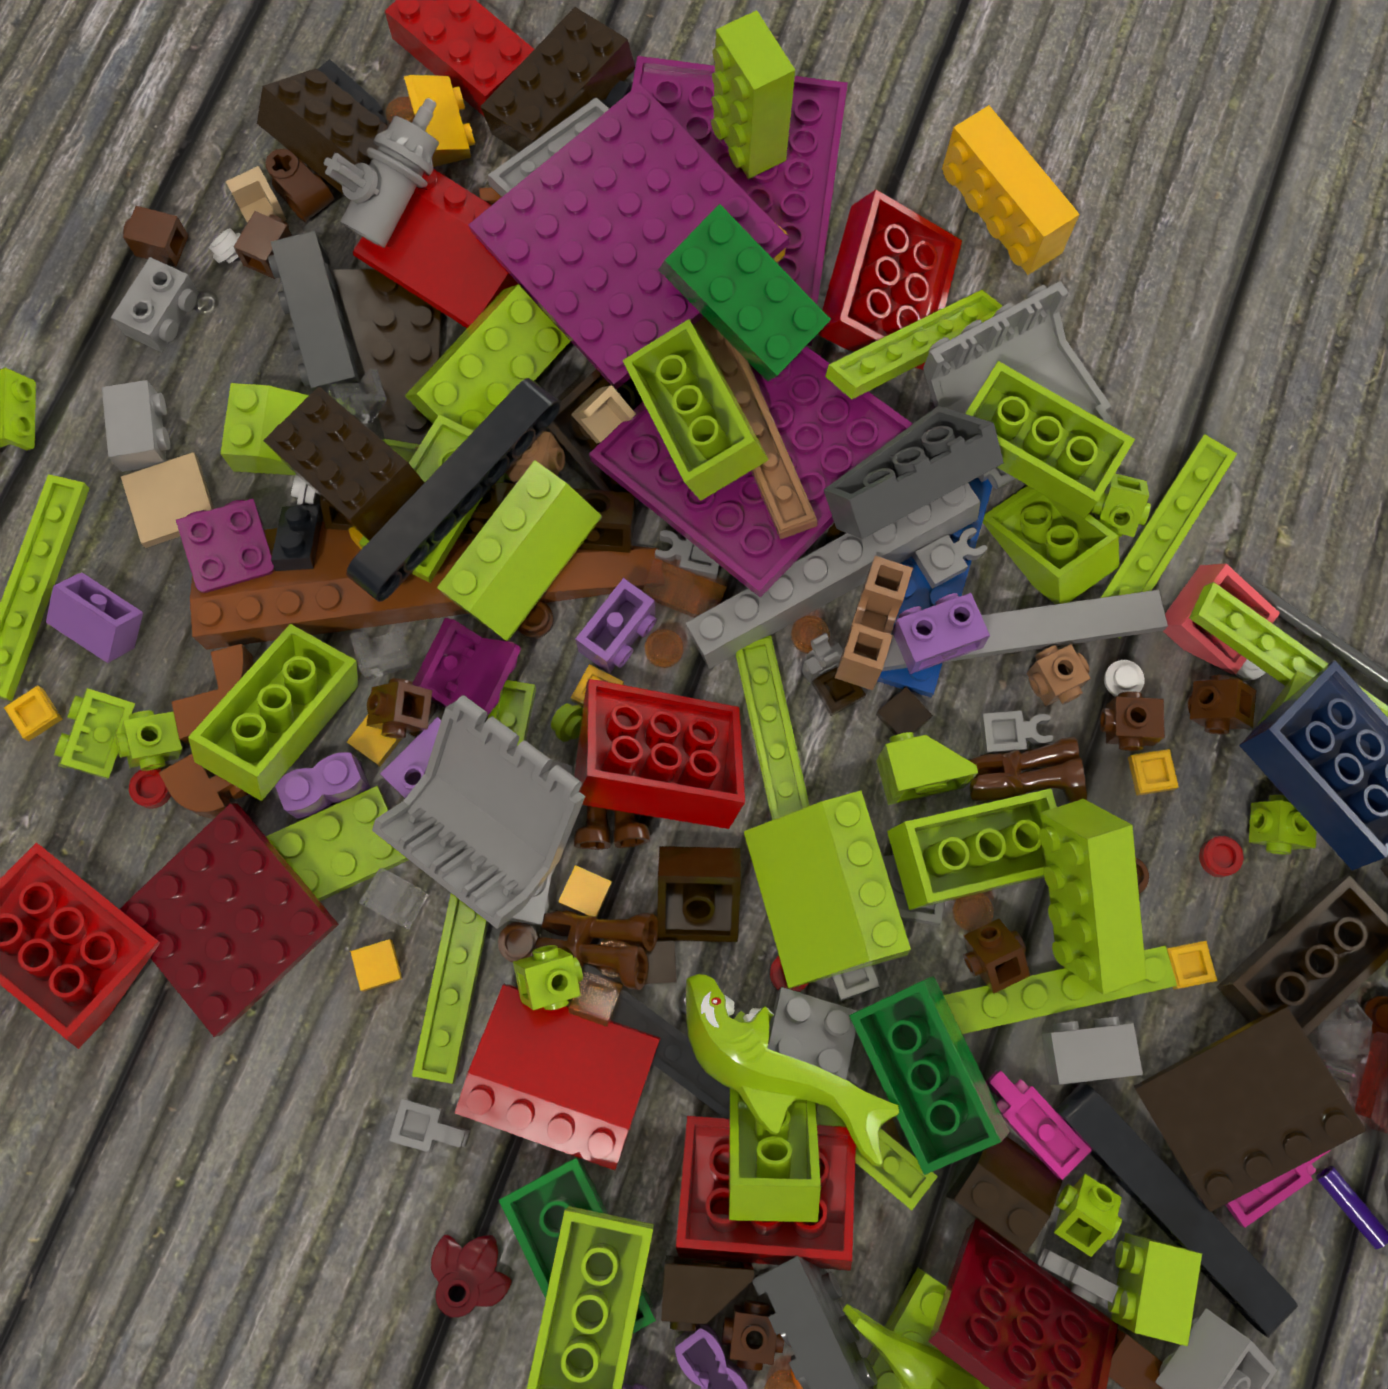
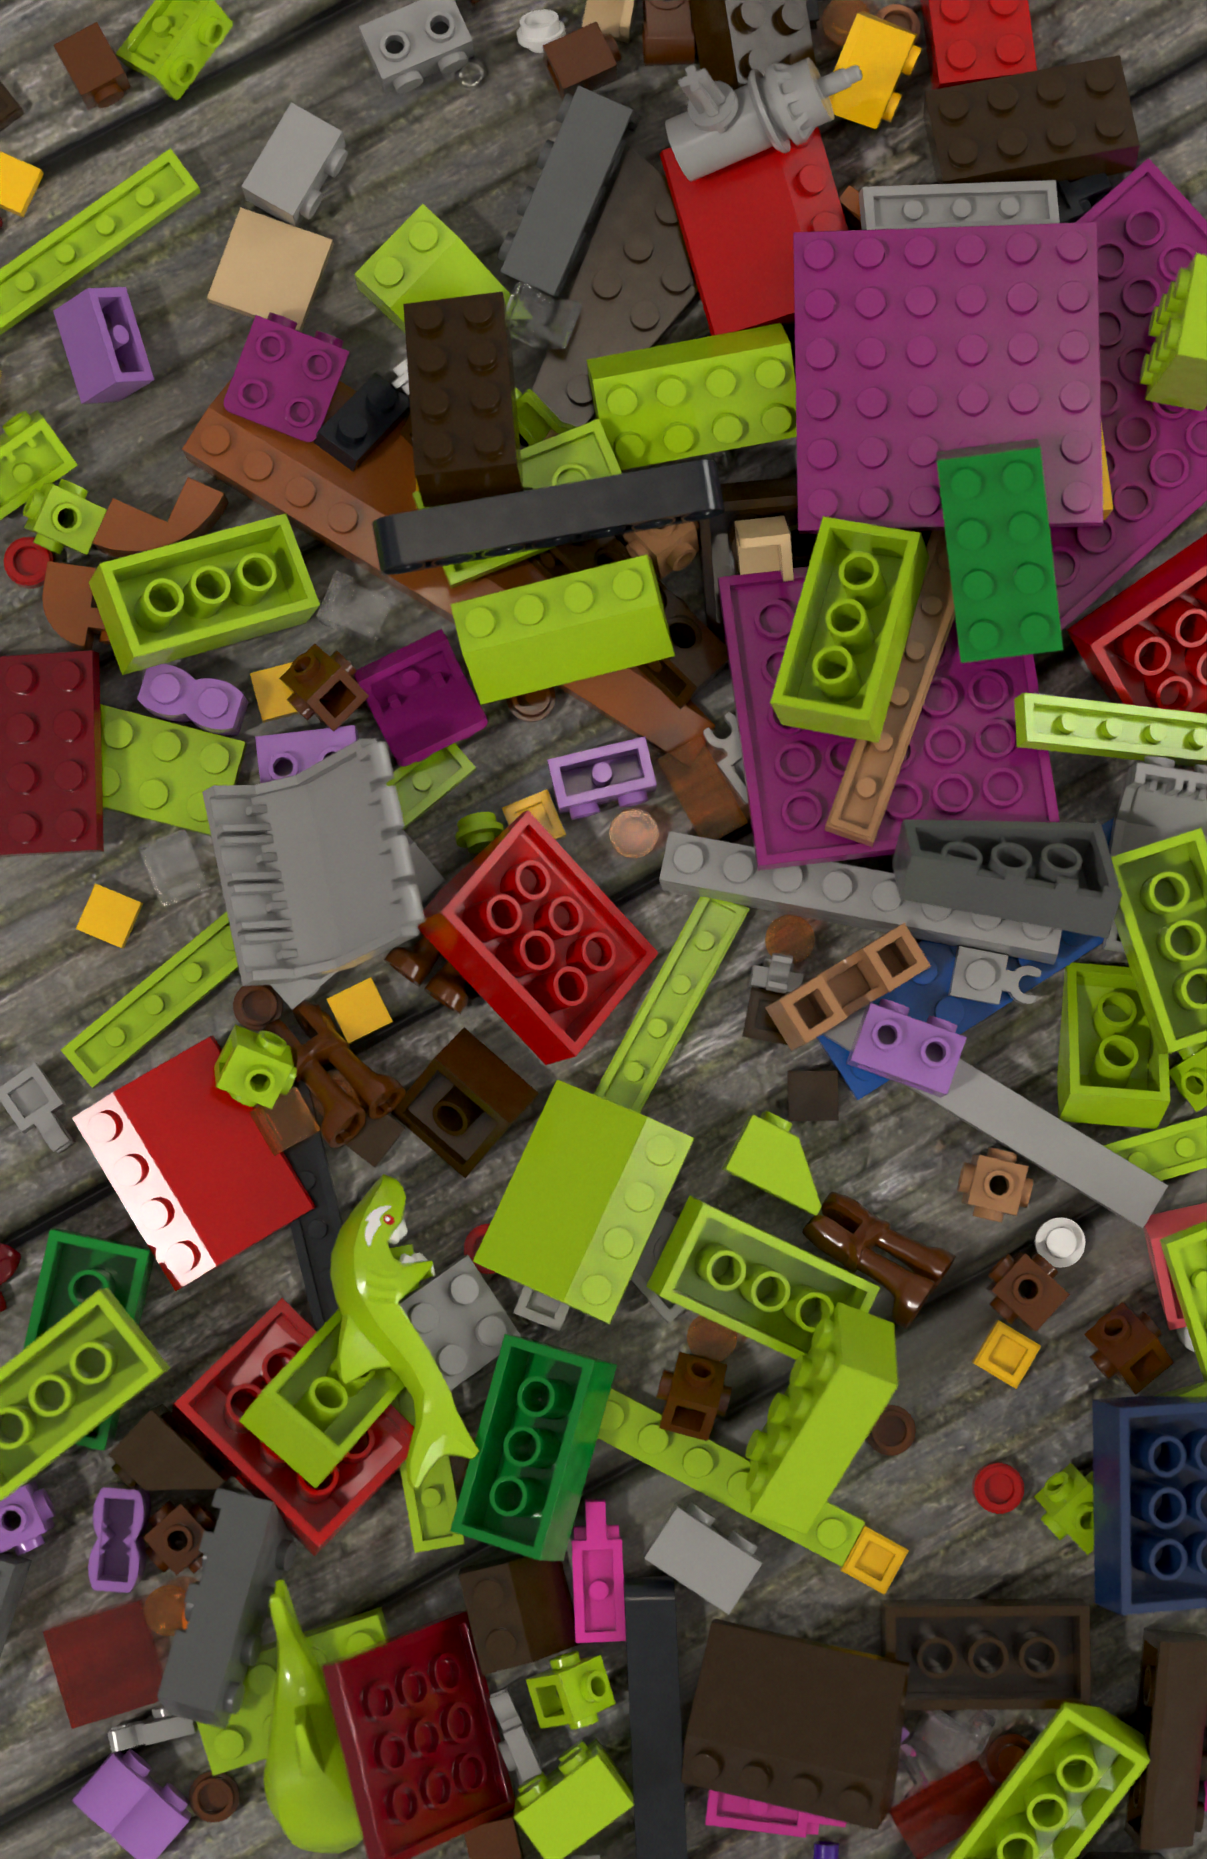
camera: 35 degrees right, 10 degrees up
light grey plate [980,711,1054,754] -> none

